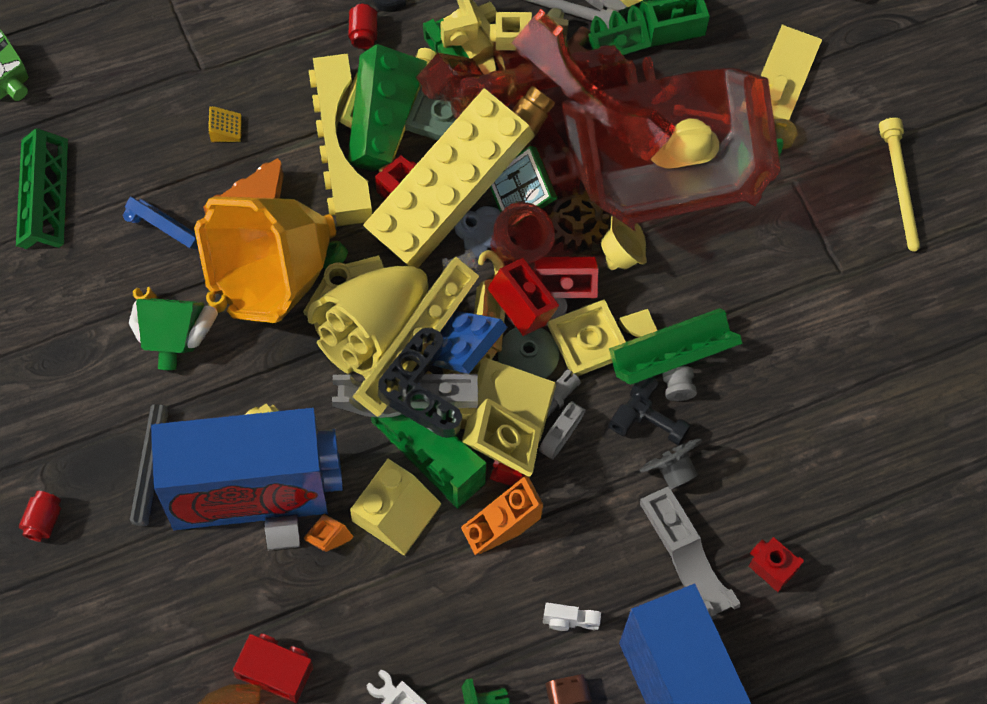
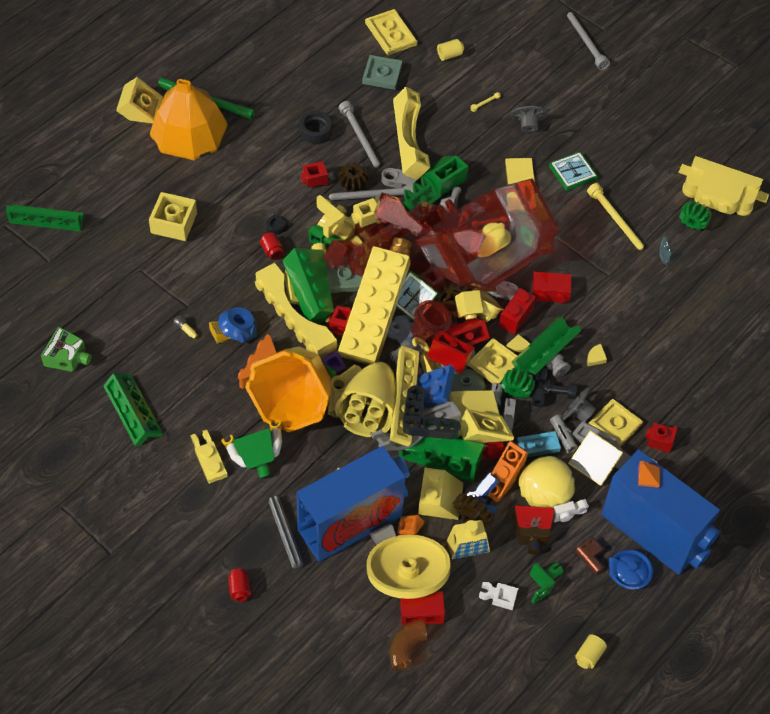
camera: 25 degrees left, 10 degrees down
blue hinge [123,196,199,250] -> none
none -> piece [173,316,198,339]
none -> light yellow hinge [191,429,228,484]
none -> blue piece [218,307,257,343]
none -> dark purple slope [321,351,346,373]
none -> light yellow dish [367,535,450,599]
none -> light grey bar [440,186,461,215]
none -> light yellow torso [447,520,490,559]
none -> dark brown gear [453,493,495,530]
none -> light yellow brick [455,290,483,320]
none -> bar [467,472,500,513]
none -> light grey piece [482,277,519,301]
none -> red brick [499,288,536,335]
none -> green gear [501,368,535,399]
none -> torso [513,506,554,555]
none -> medium azure plate [517,431,561,457]
none -> light yellow piece [519,456,575,508]
none -> red brick [532,272,571,303]
none -> tile [549,152,598,191]
none -> light grey pin [550,415,578,454]
none -> tile [568,430,624,486]
none -> light yellow tile [587,344,607,366]
none -> light yellow tile [588,399,643,447]
none -> orange slope [638,461,660,488]
none -> clear light blue bar [659,236,671,265]

